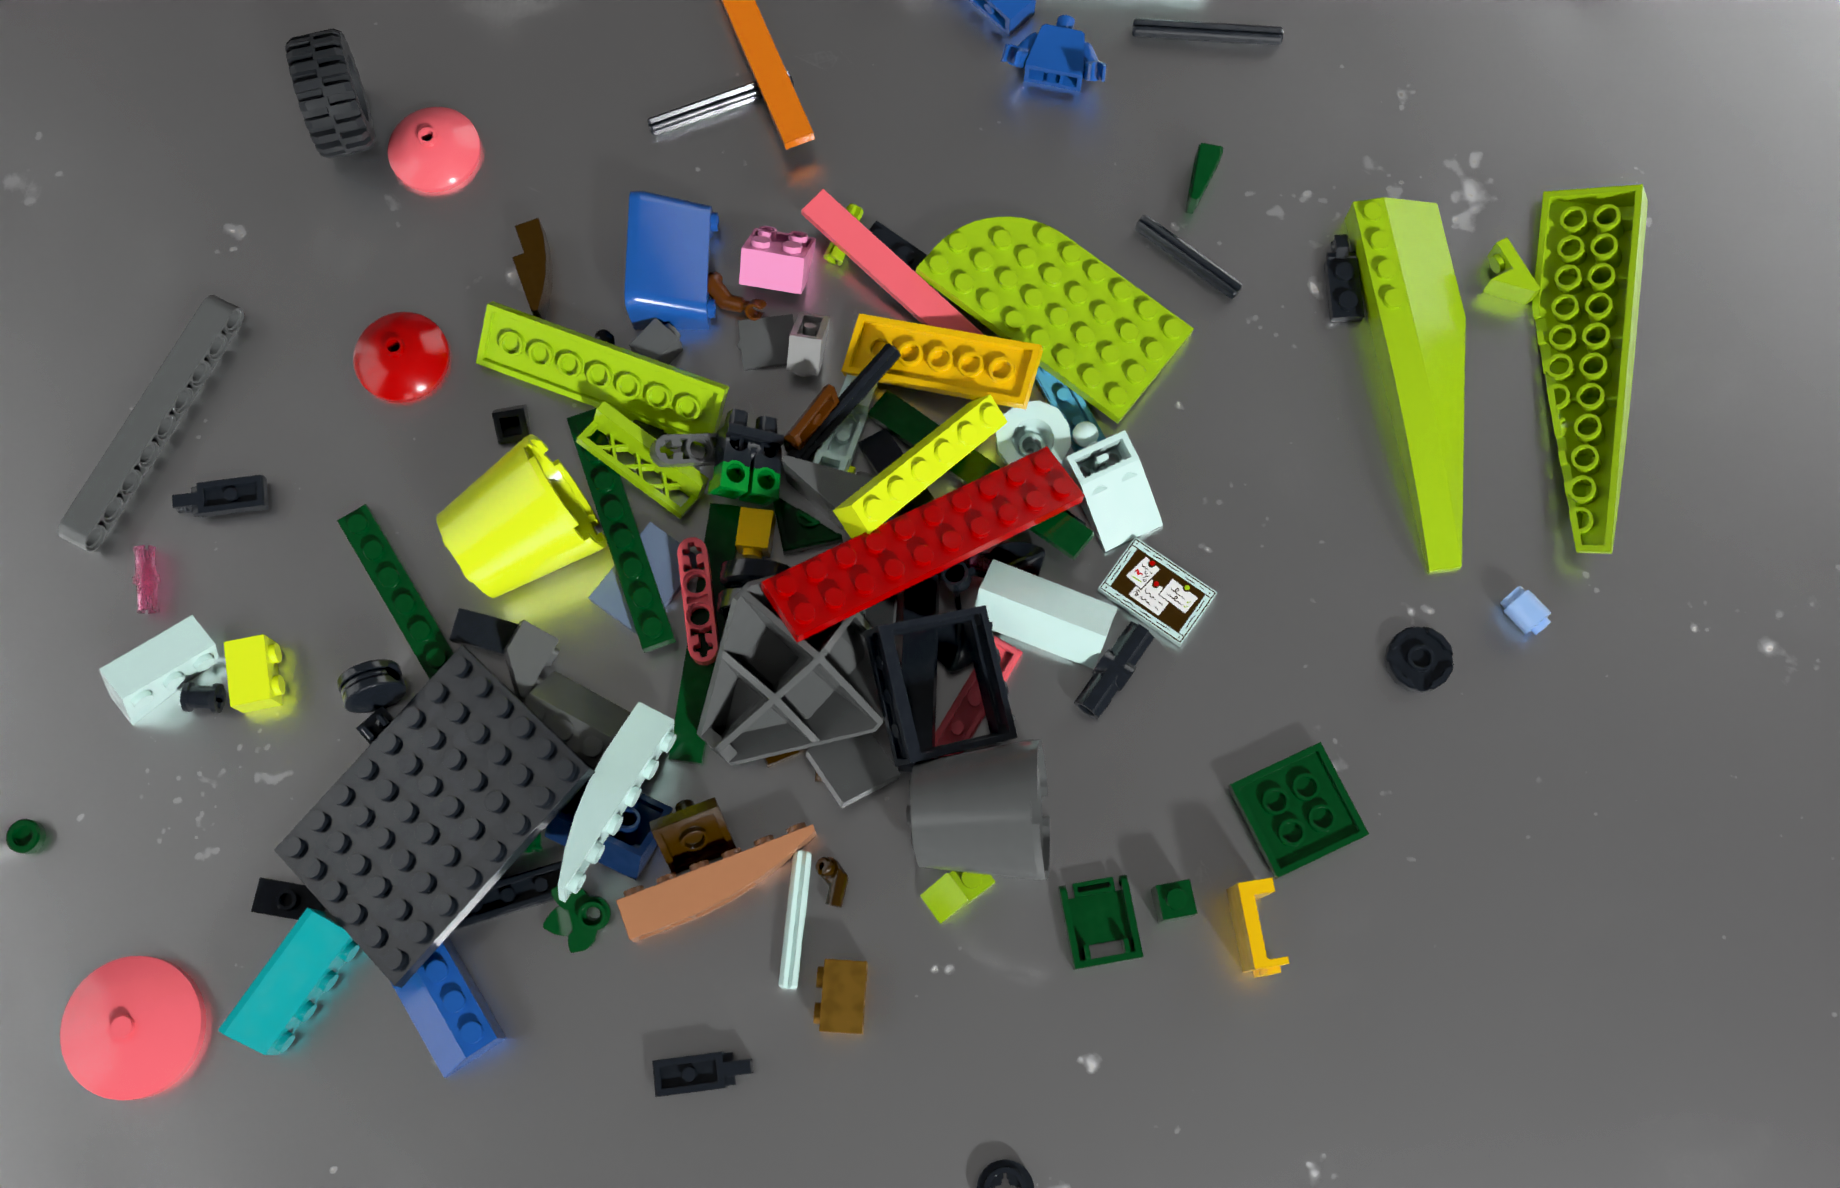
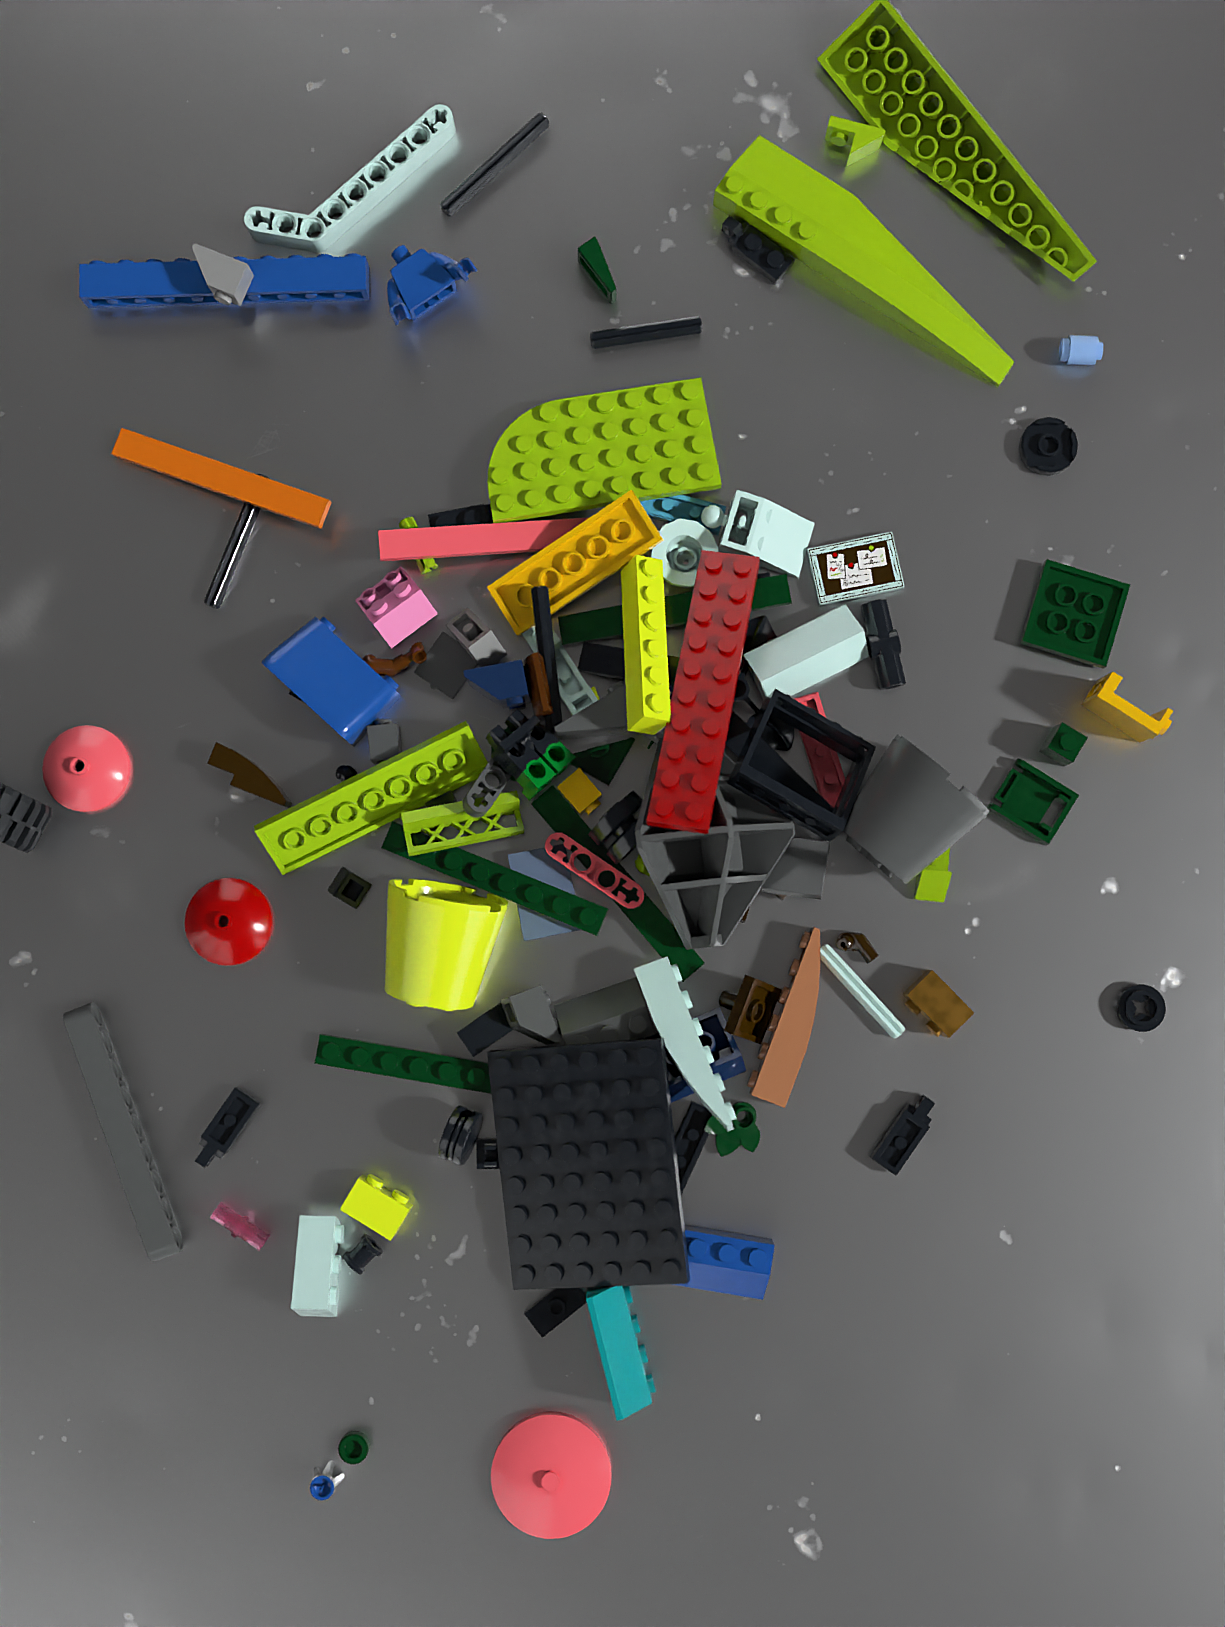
camera: 45 degrees left, 10 degrees up
none -> dark blue slope [463,659,531,711]

